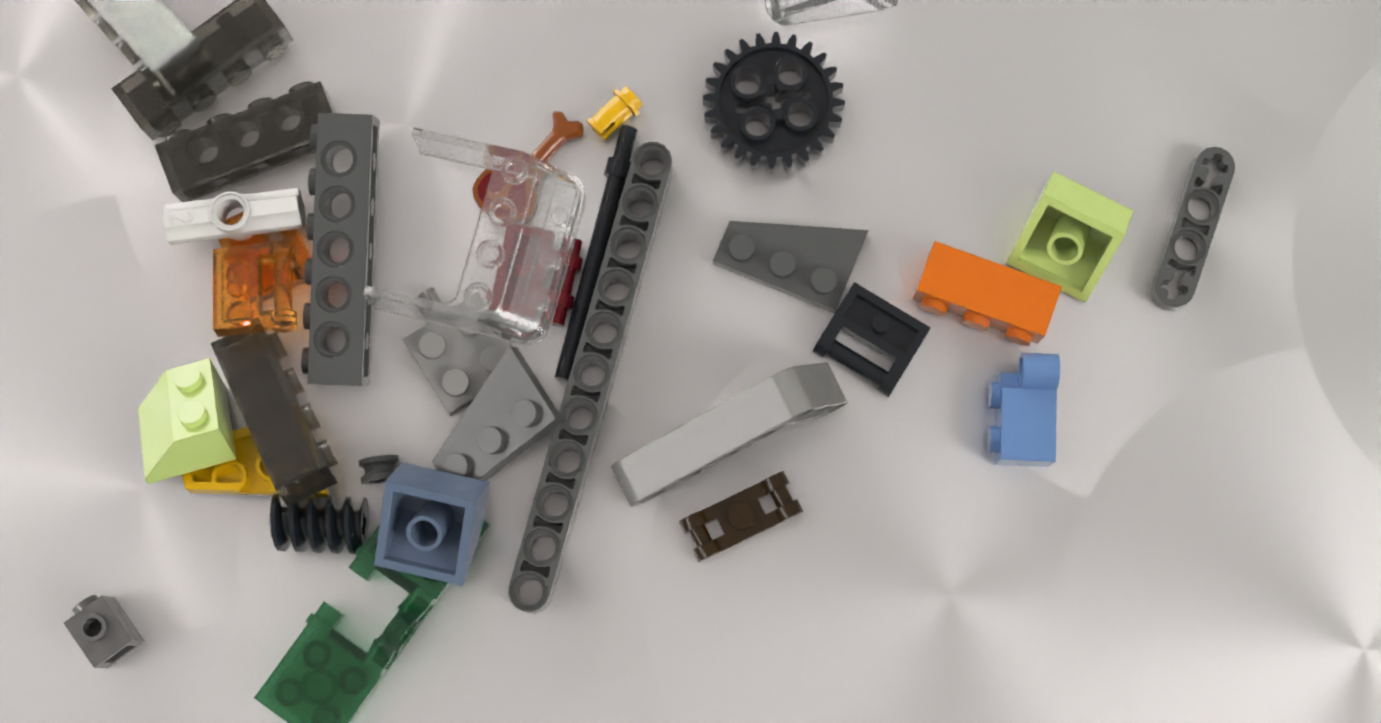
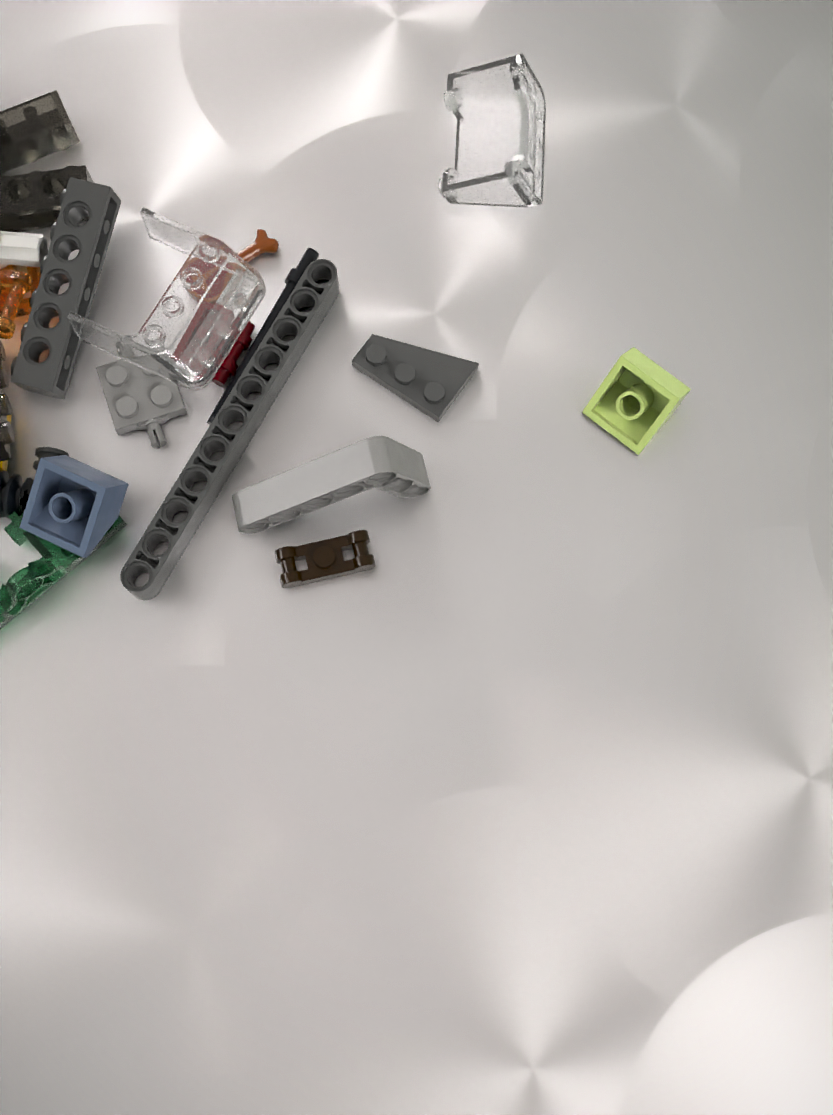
camera: 10 degrees right, 5 degrees down
wing [432,346,563,481] -> none
yellow pin [586,86,643,142] -> none
black gear [703,32,845,174] -> none
black plate [812,282,931,397] -> none
orange brick [913,241,1062,346] -> none
medium blue hinge [987,353,1060,467] -> none
dark grey beam [1150,147,1235,311] -> none

